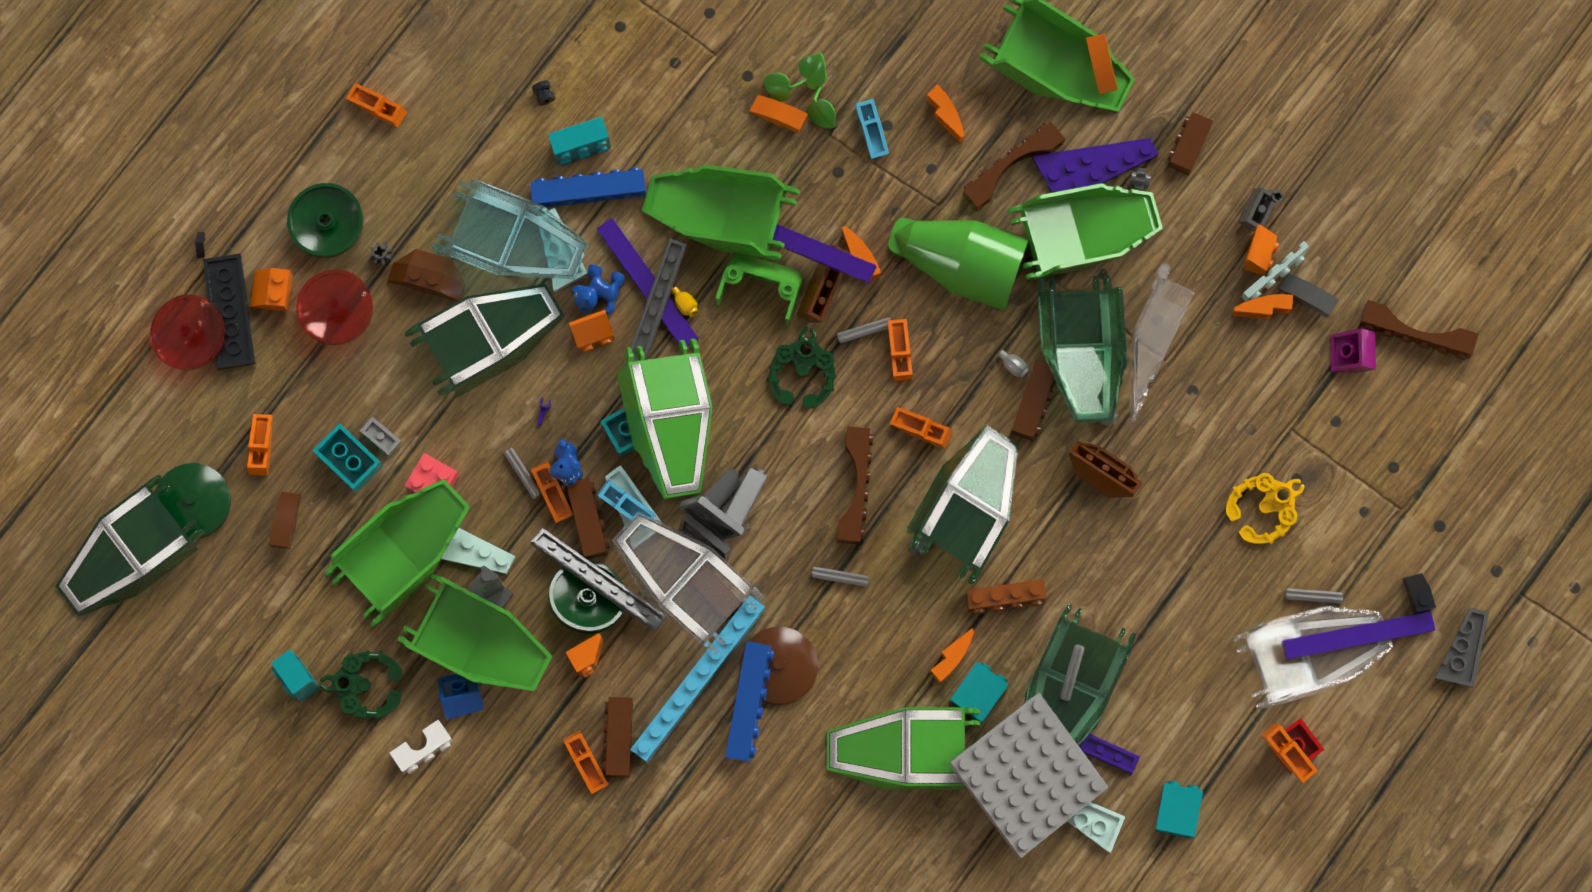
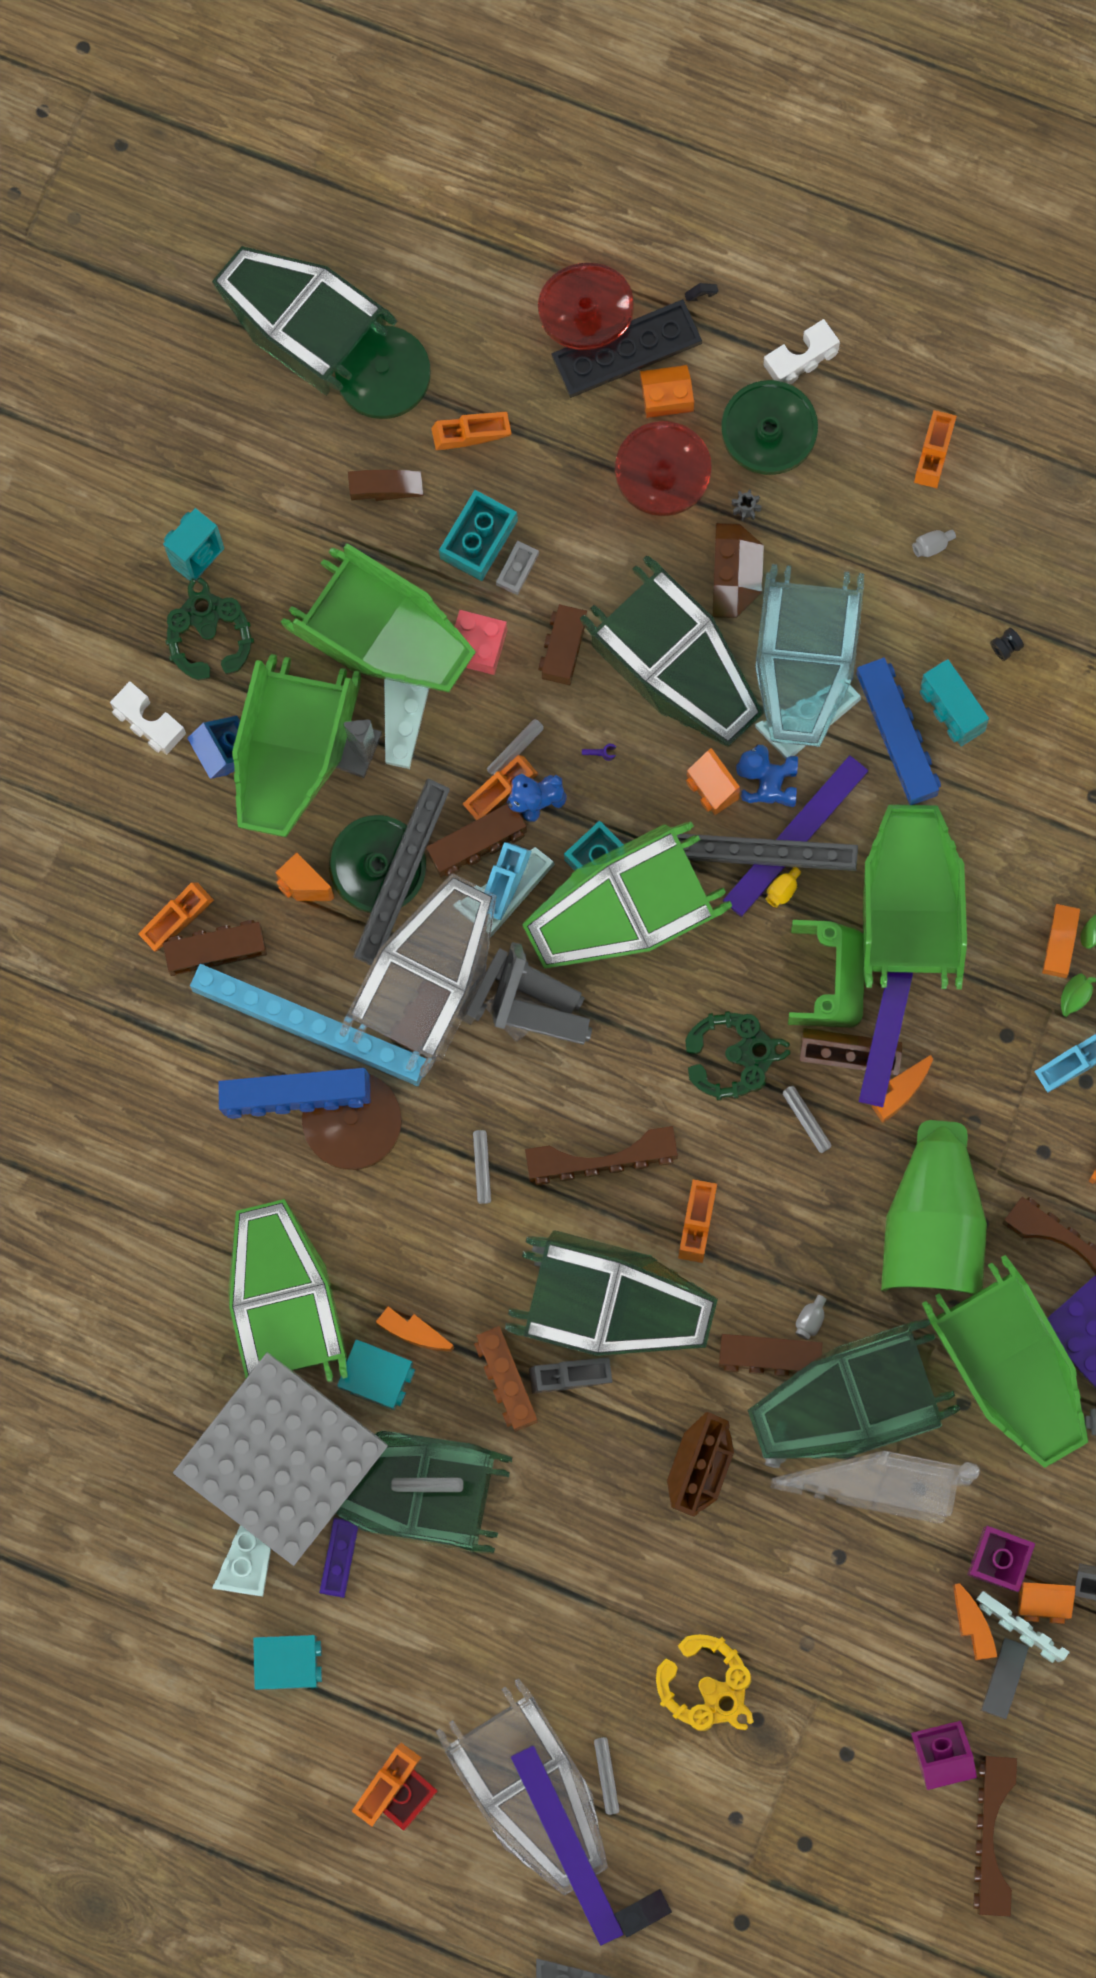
camera: 80 degrees right, 0 degrees up
orange slope [888,319,913,382] -> none
none -> dark grey slope [529,1357,613,1394]
none -> reddish brown brick [538,604,588,685]
none -> white arch [763,319,840,385]
none -> light grey plant [912,530,956,557]
none -> magenta slope [967,1526,1036,1592]

